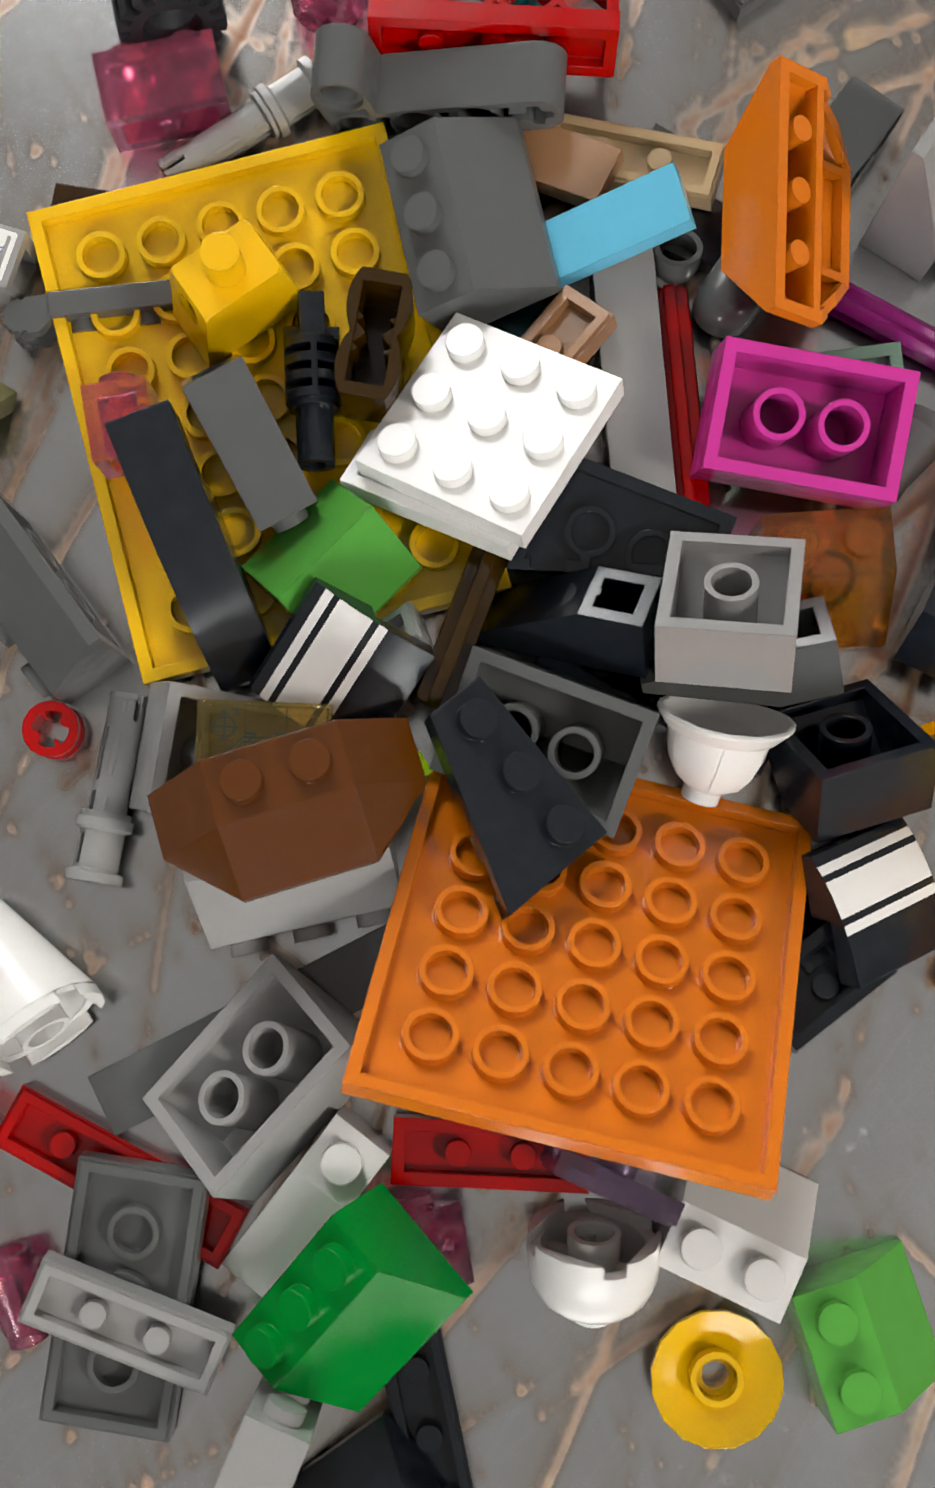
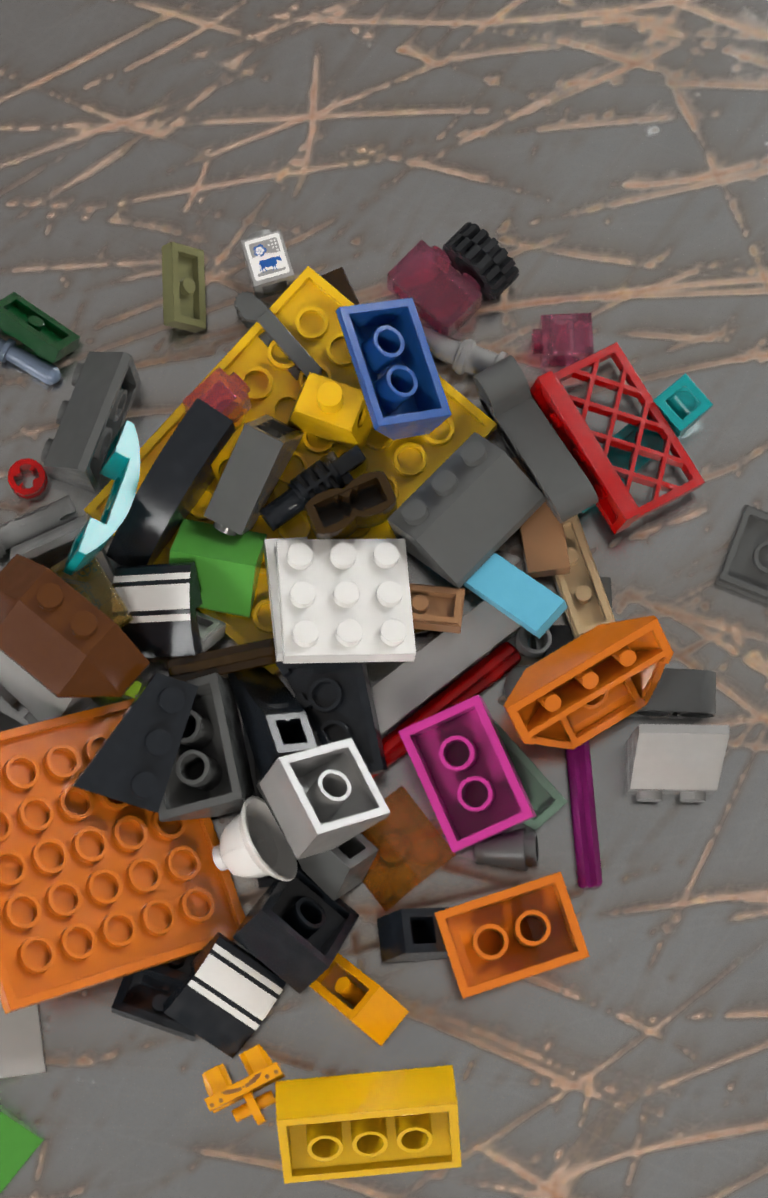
camera: 55 degrees right, 5 degrees down
none -> slope [63,420,141,575]
none -> blue slope [336,298,452,440]

